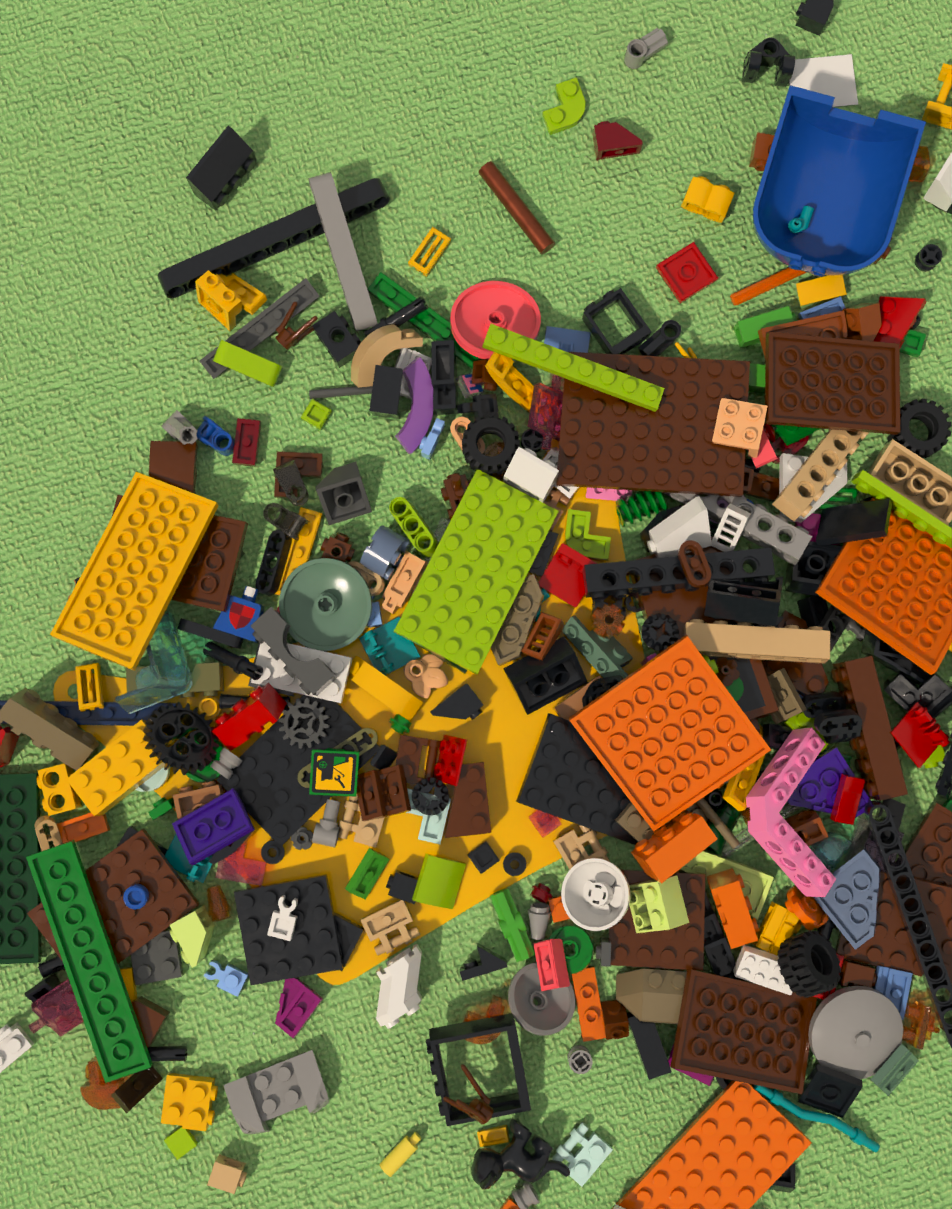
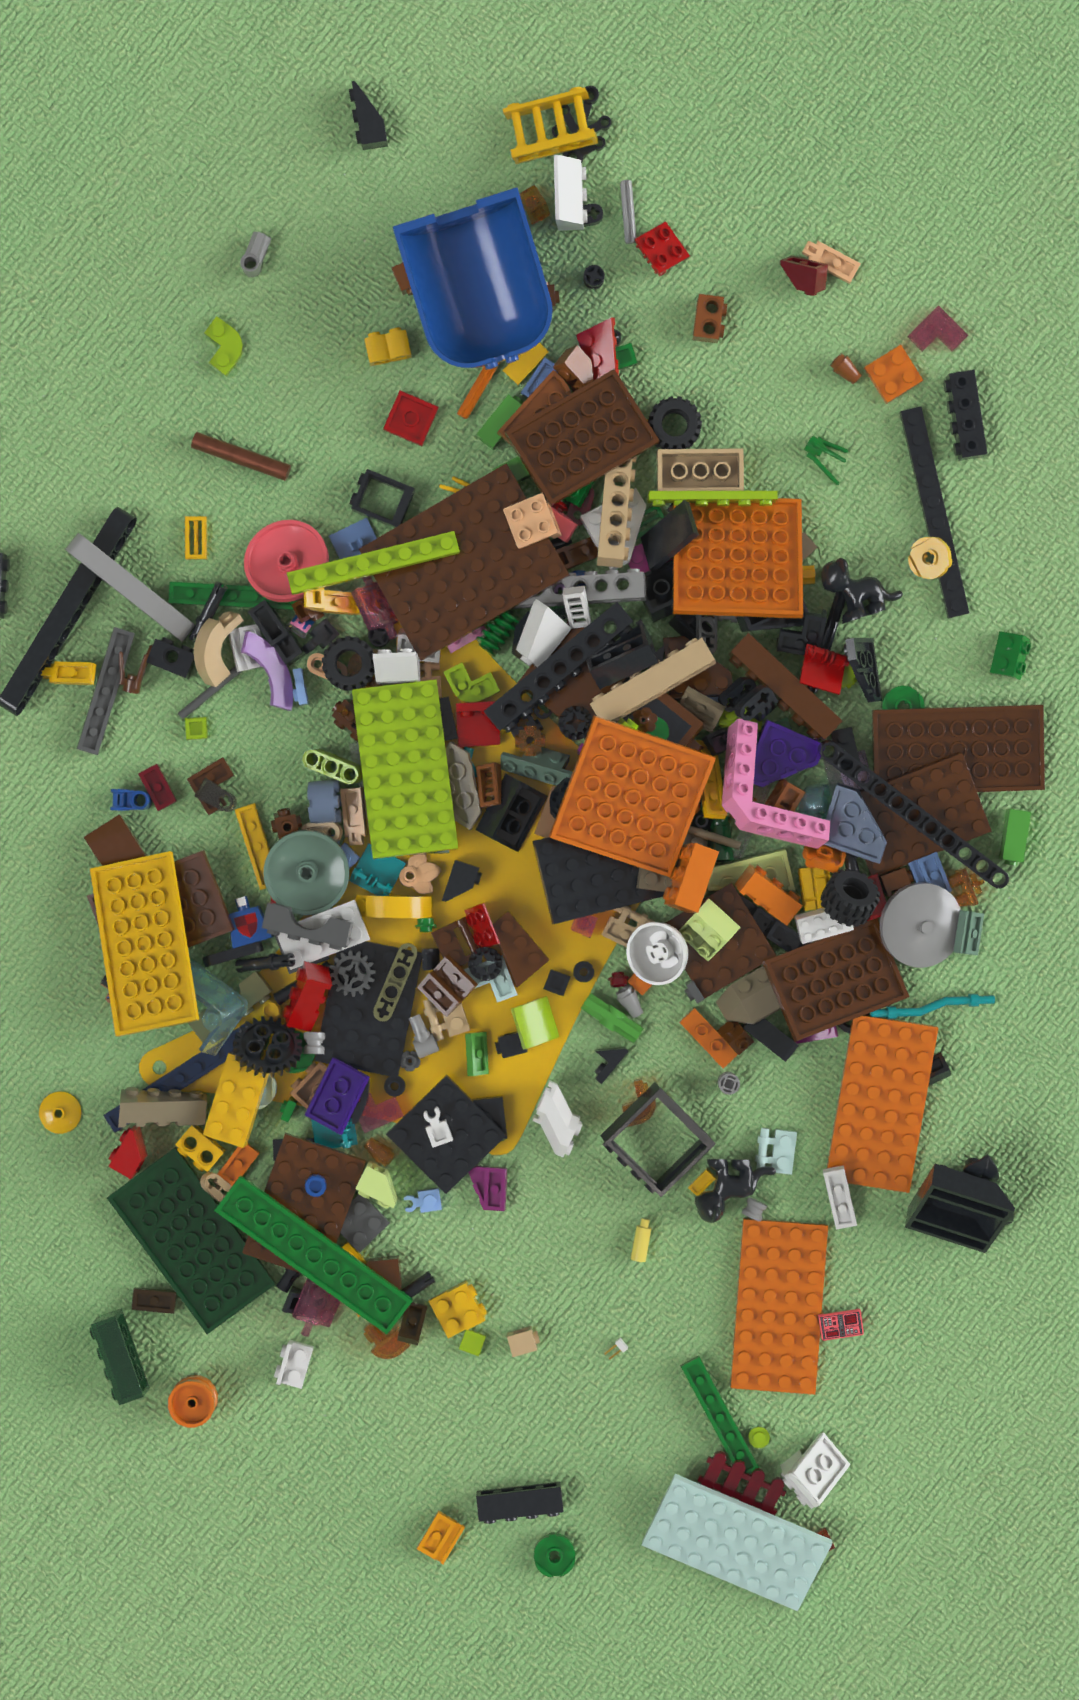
camera: 30 degrees left, 5 degrees up
yellow tile [75,663,104,712] -> none
light grey piece [161,410,198,445] -> none
yellow plate [195,270,242,331] -> none
lime beam [213,340,283,387] -> none
light grey piece [223,1050,329,1134] -> none
black beam [255,530,292,596] -> none
clear smoke piece [263,503,310,541] -> none
piece [309,748,359,797] -> none
dark grey slope [316,462,372,525] -> none
tan plate [361,900,420,956] -> none
black panel [369,365,403,419] -> none
reddish brown plant [443,1064,493,1124] -> none
light grey dish [508,963,575,1036] -> none
coral slope [533,939,570,991] -> none
green plate [548,926,595,974] -> none
dark red slope [592,121,643,160] -> none
black piece [638,320,681,356] -> none
reddish brown plate [678,540,711,588] -> none
black piece [742,37,795,87] -> none
teal arm [788,206,814,233] -> none
white sticker [789,54,858,107] -> none
black plate [798,1064,863,1118] -> none
red slope [830,774,865,825] -> none

